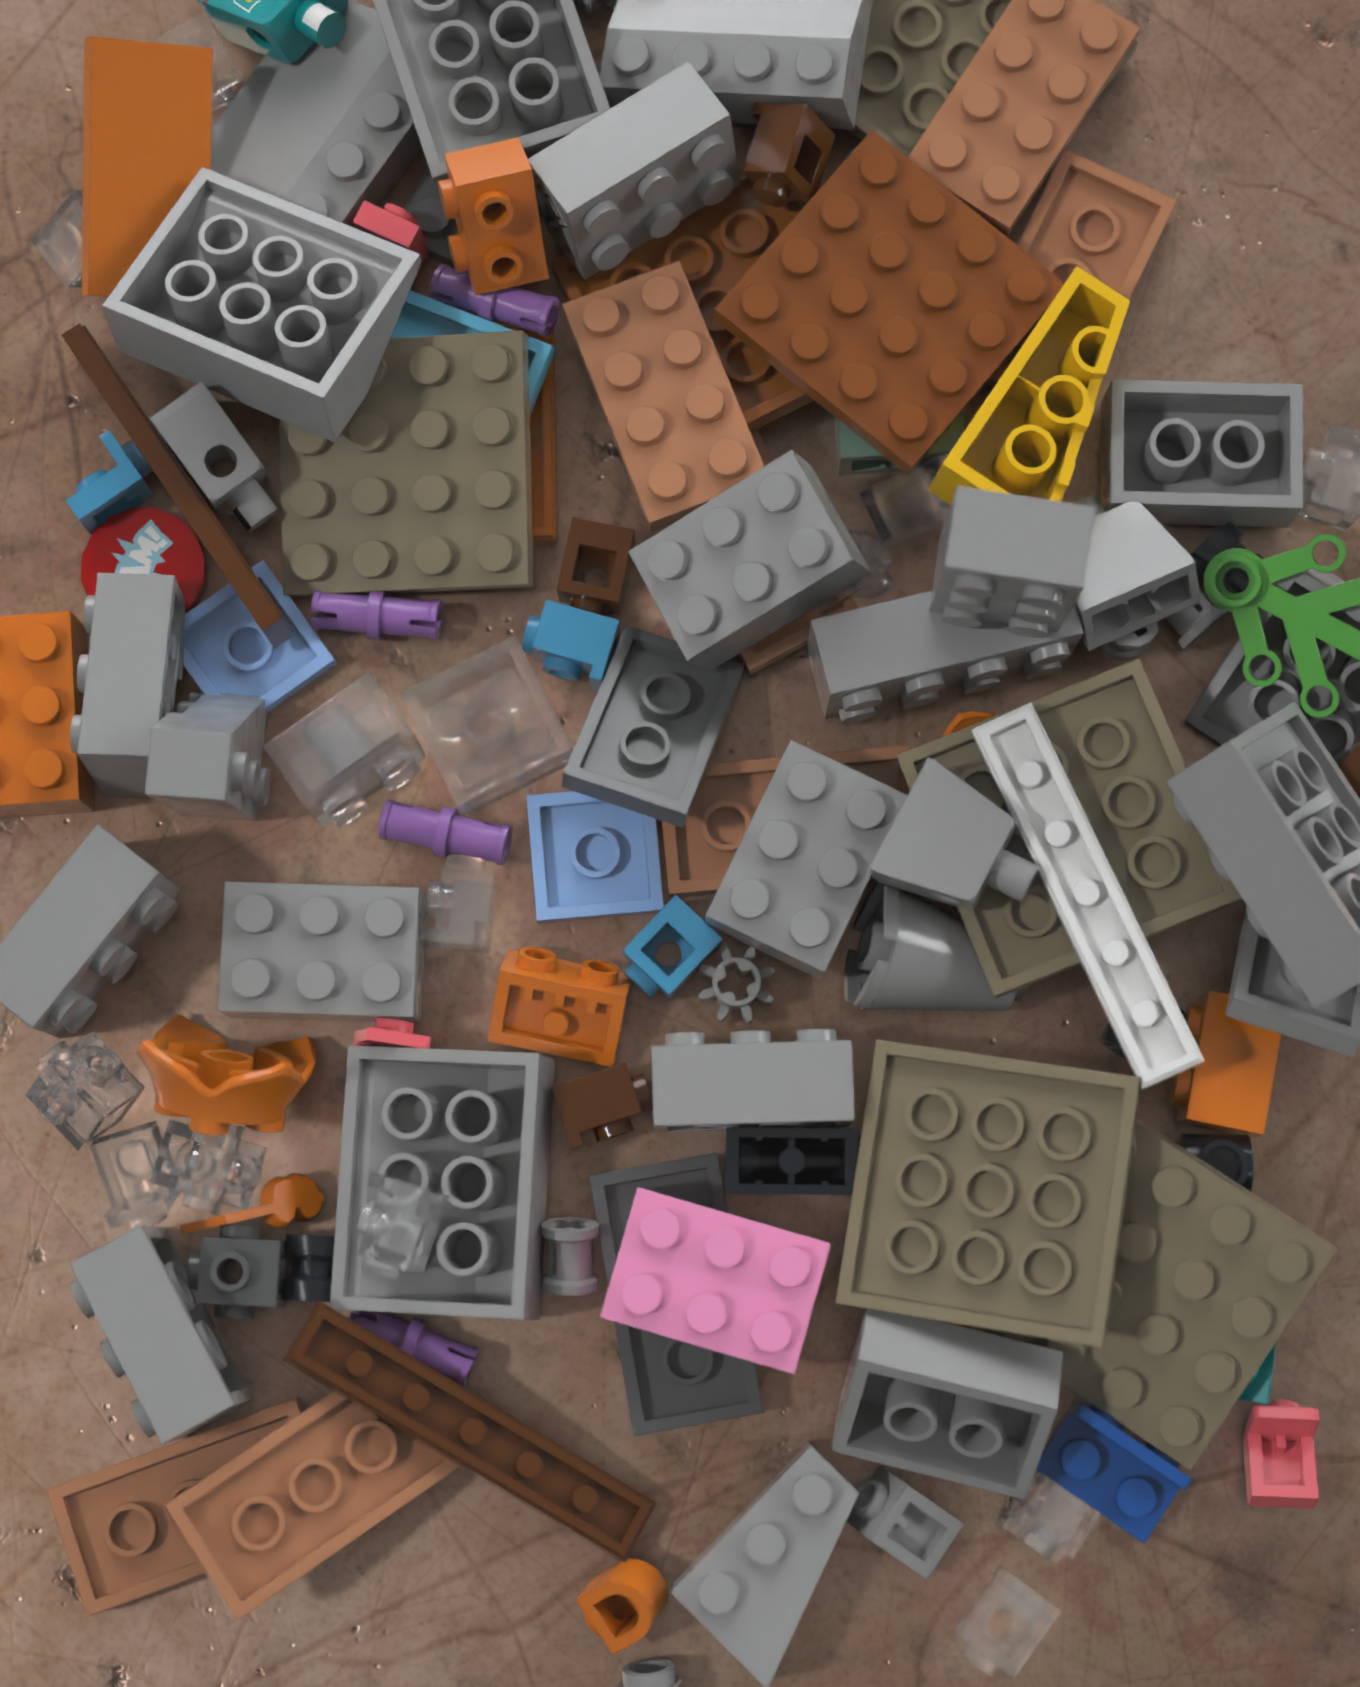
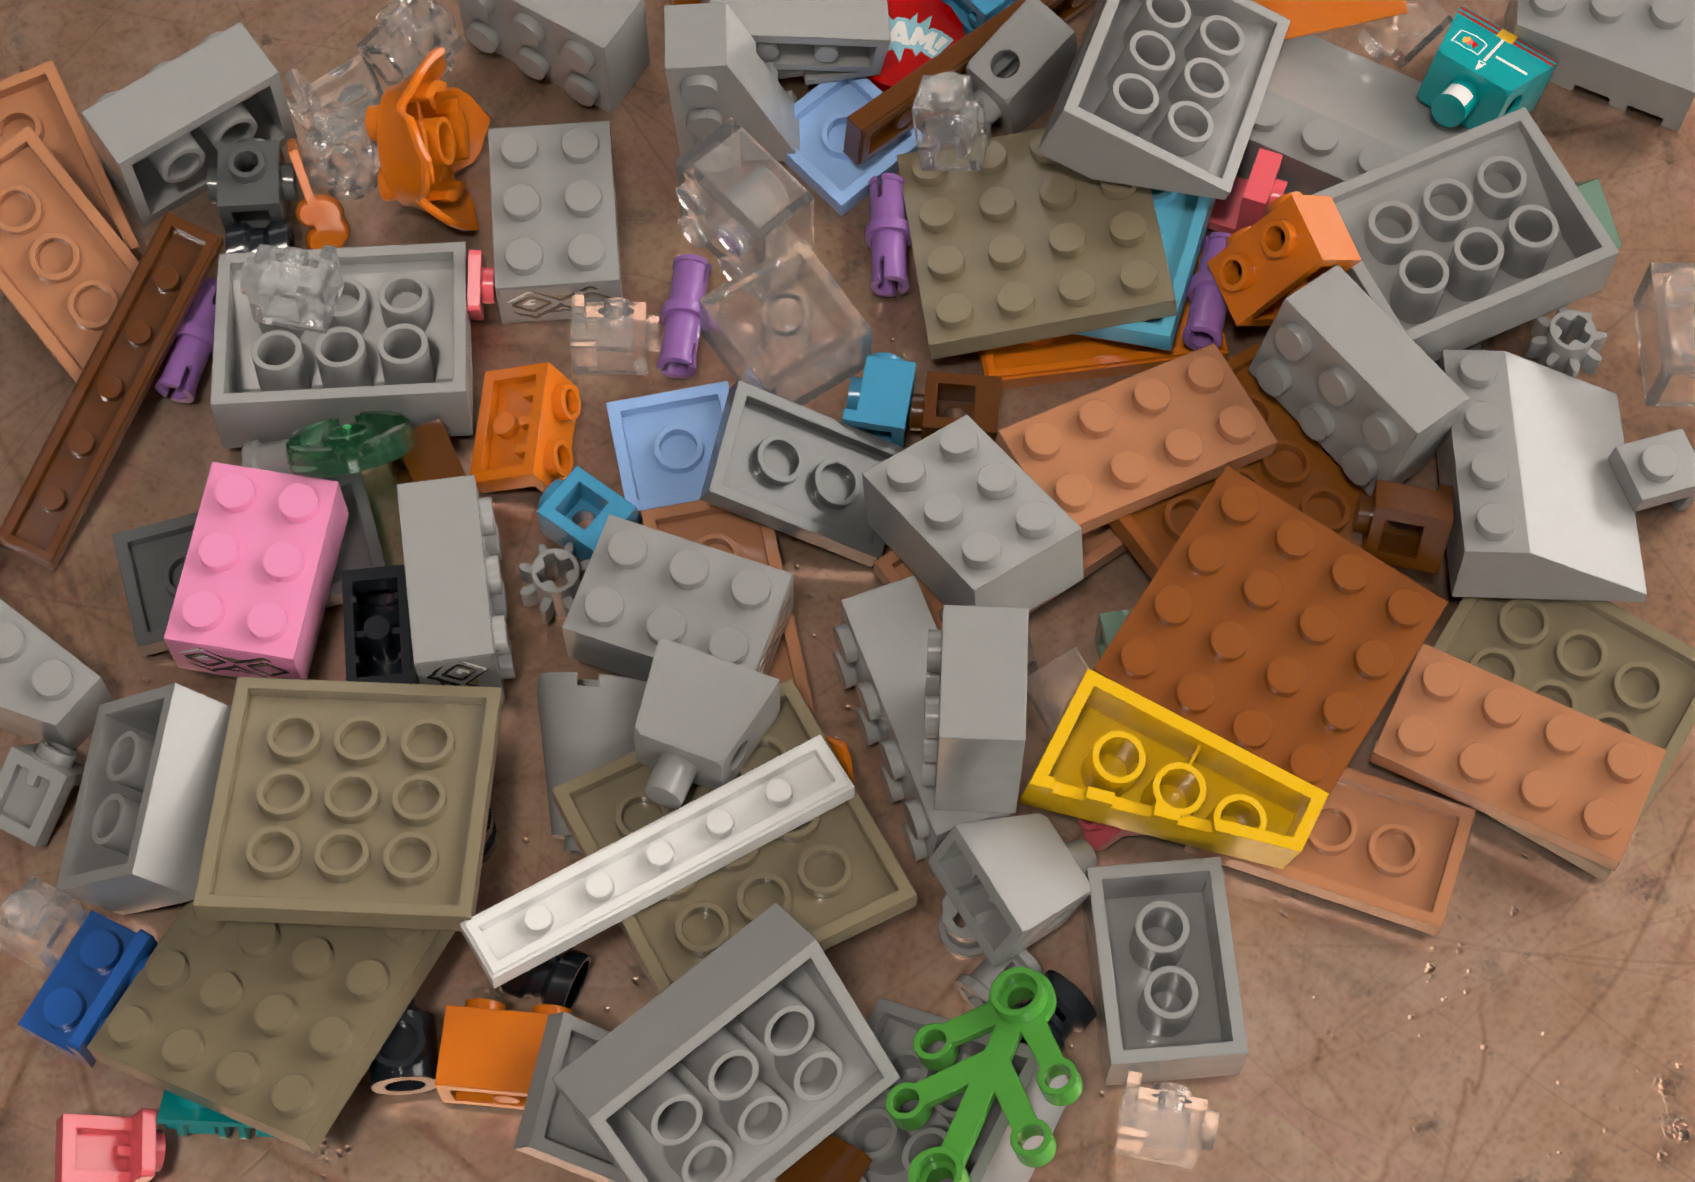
camera: 80 degrees right, 15 degrees down
none -> clear green tile [286,411,416,477]
none -> clear brick [911,72,992,171]

